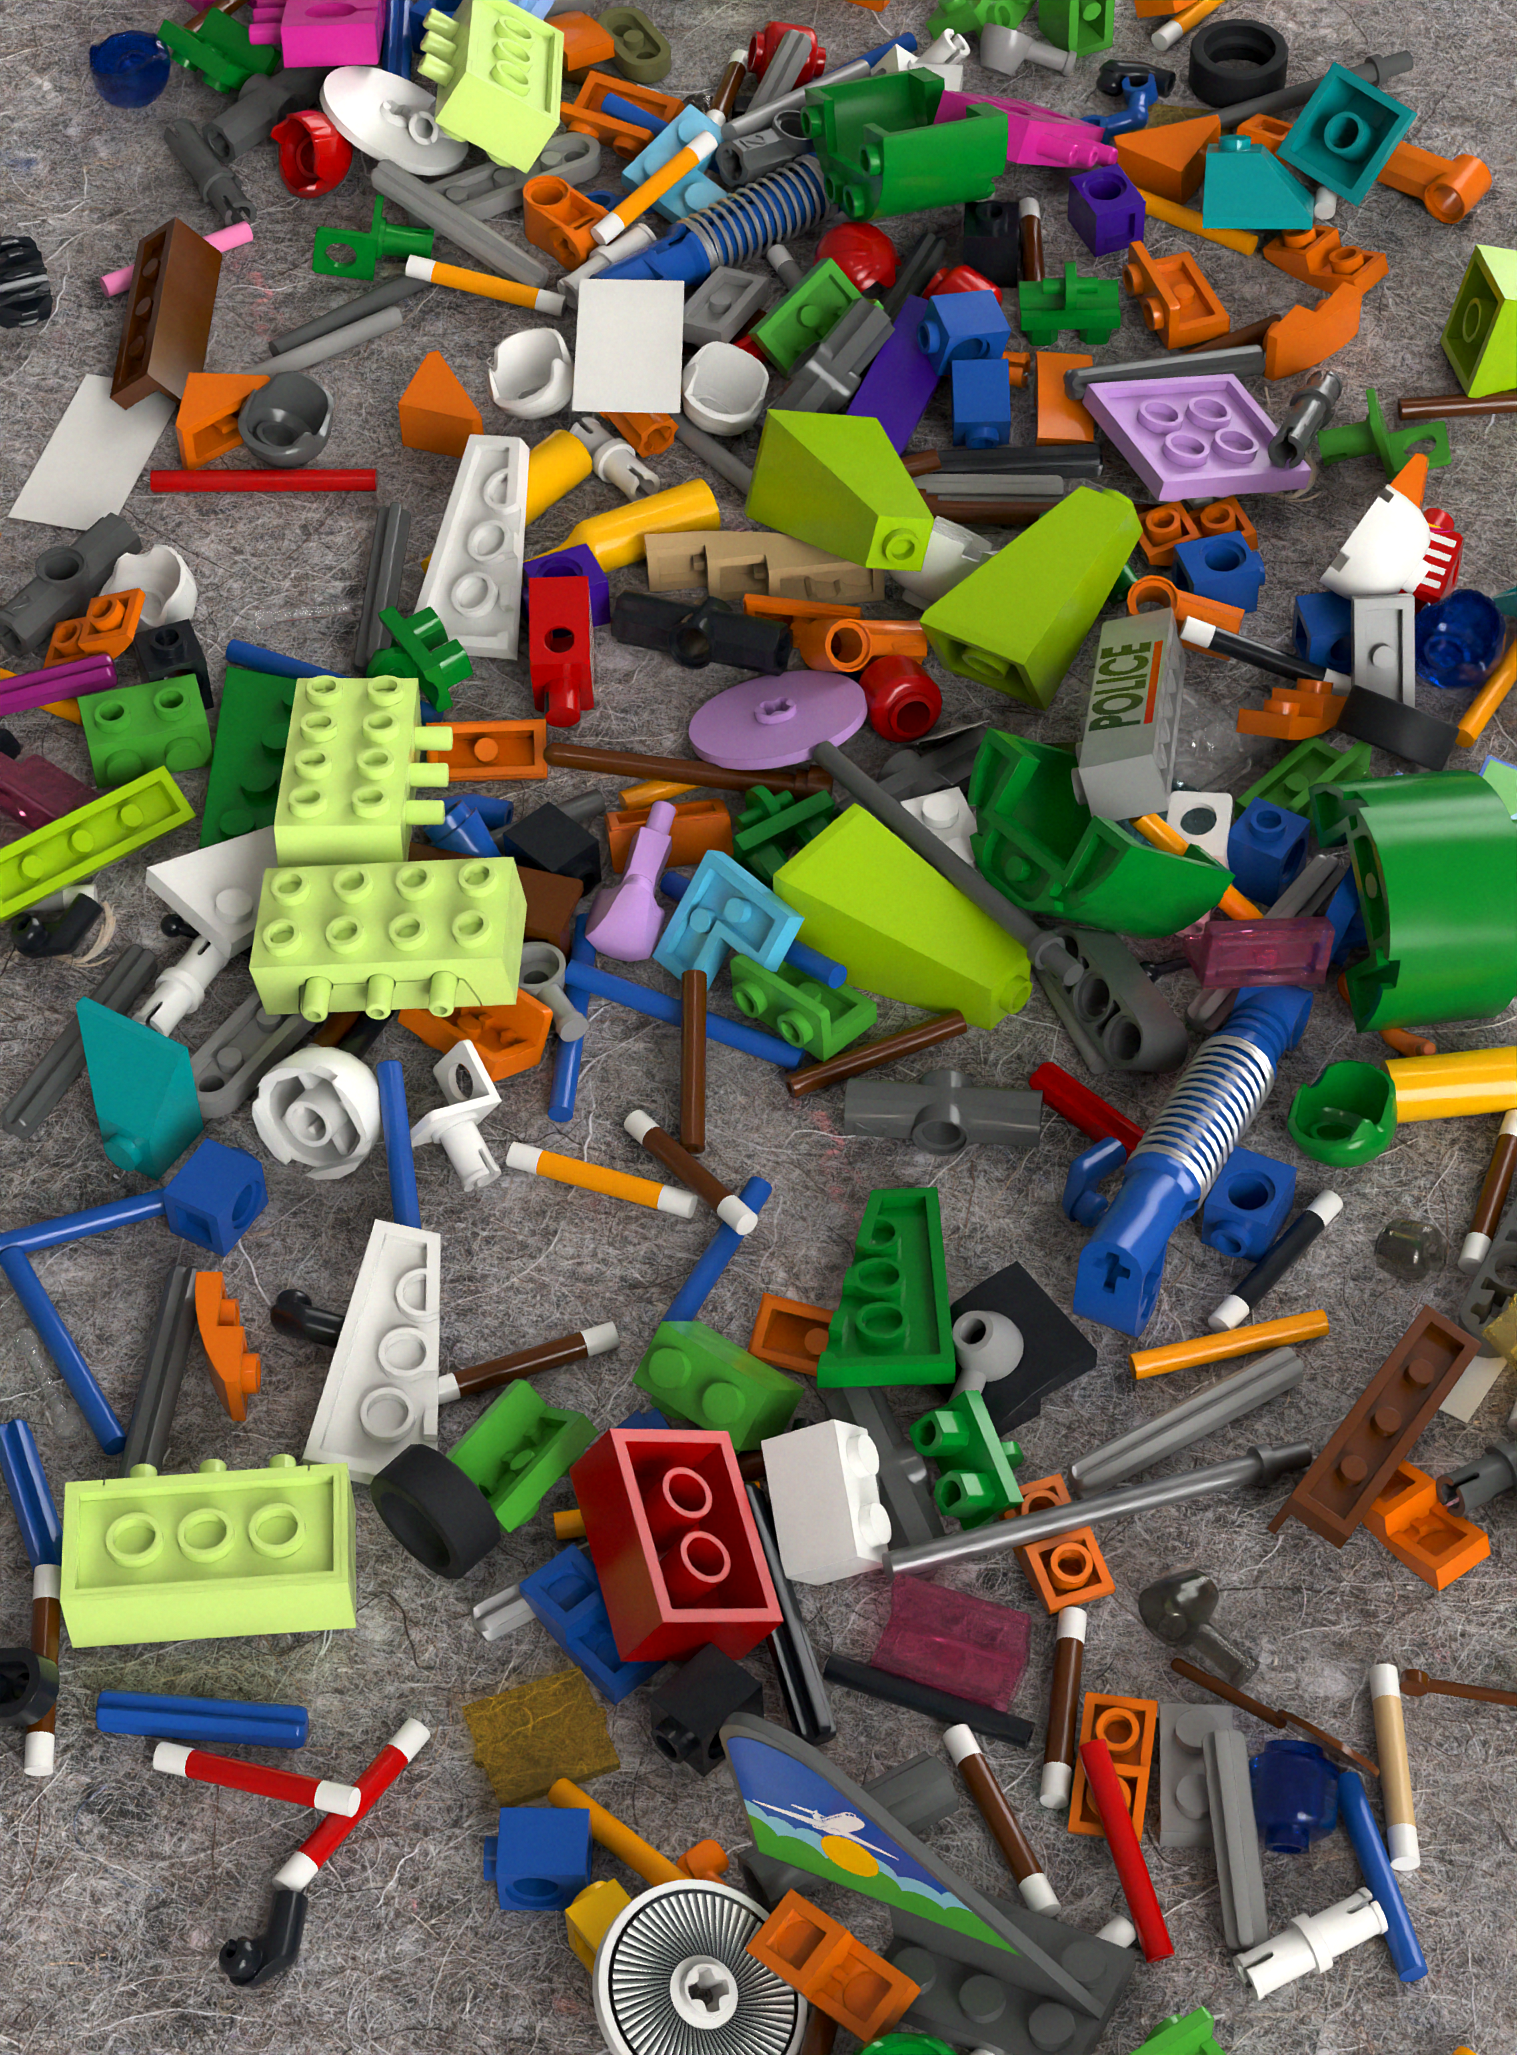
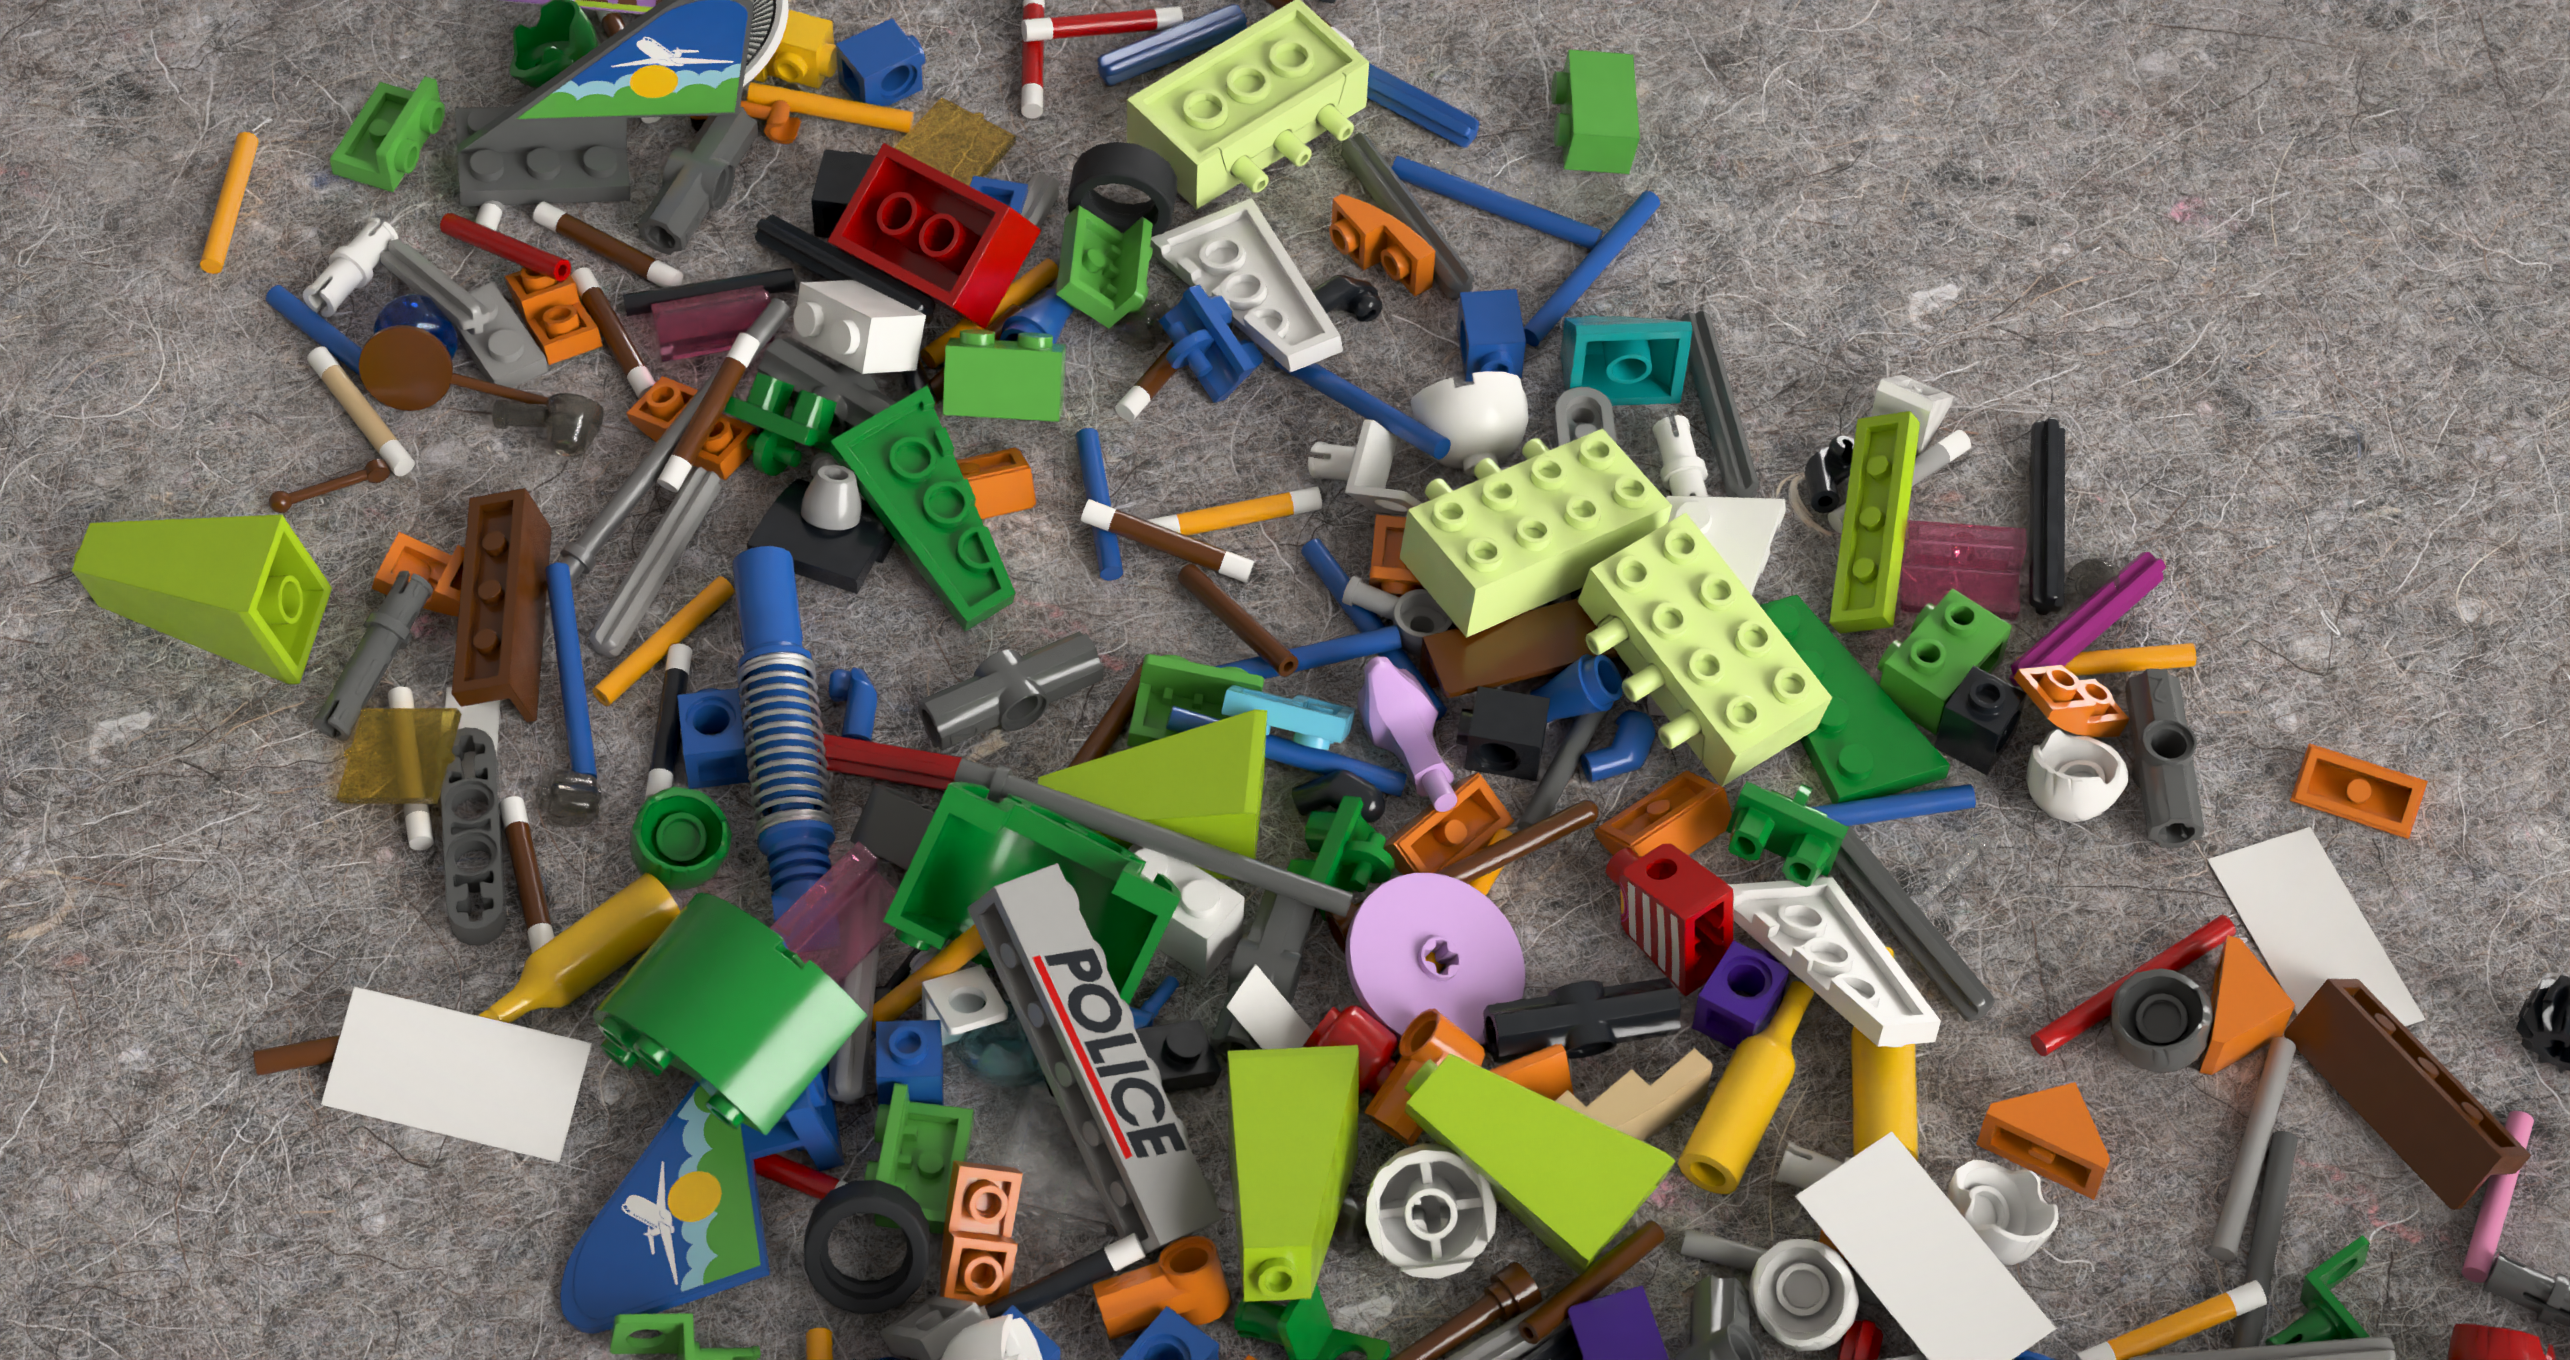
camera: 140 degrees right, 5 degrees up
none -> blue bar [545,562,597,785]
none -> reddish brown bar [657,332,760,493]
none -> blue hips [1159,284,1263,403]

